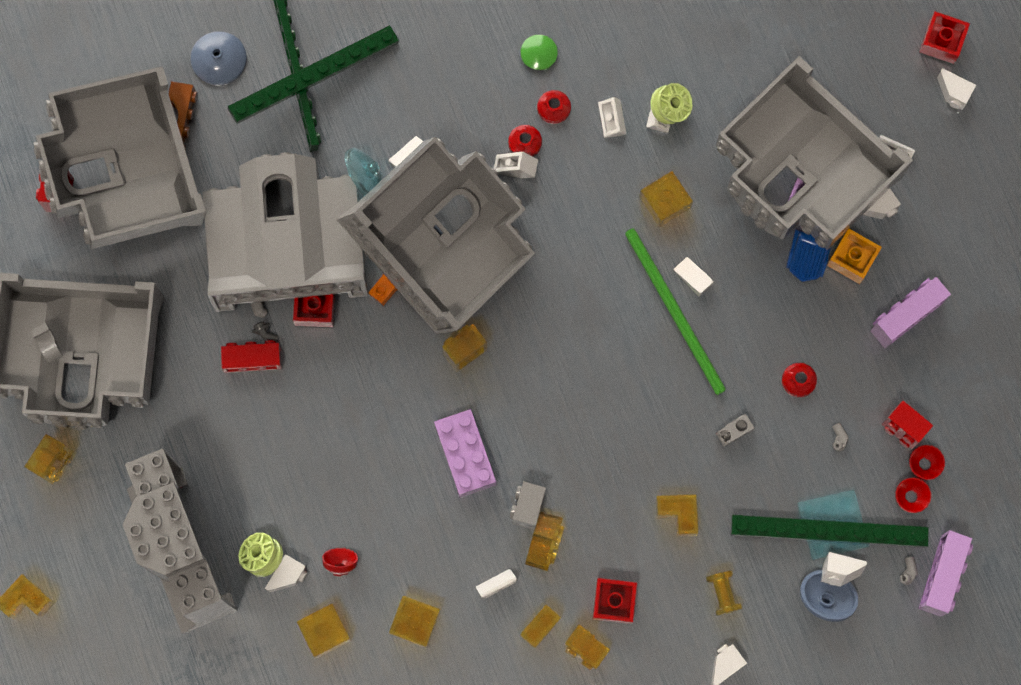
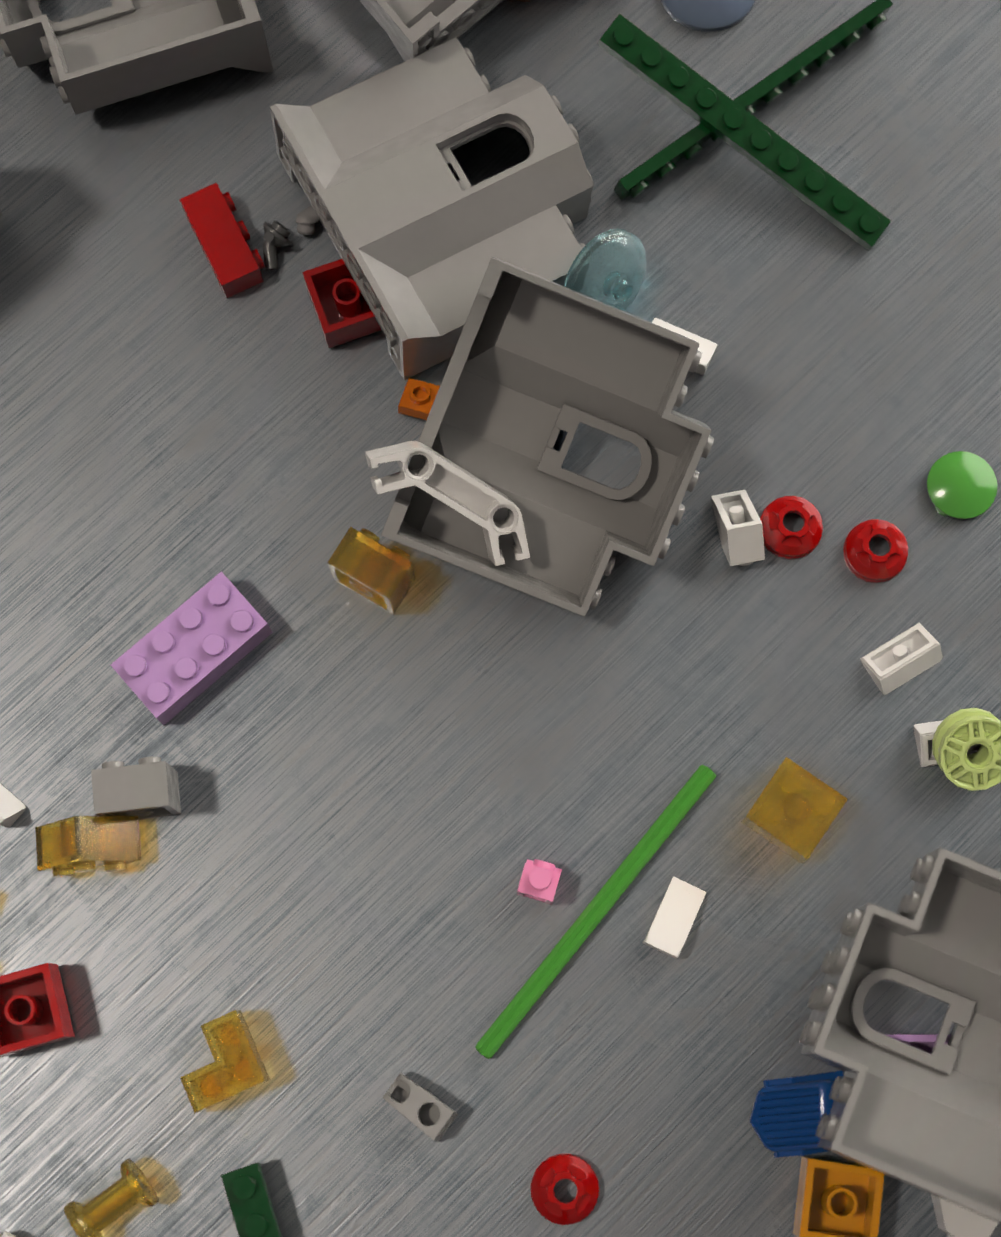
camera: 70 degrees right, 0 degrees up
none -> white piece [365,441,530,566]
none -> bright pink brick [517,859,562,905]

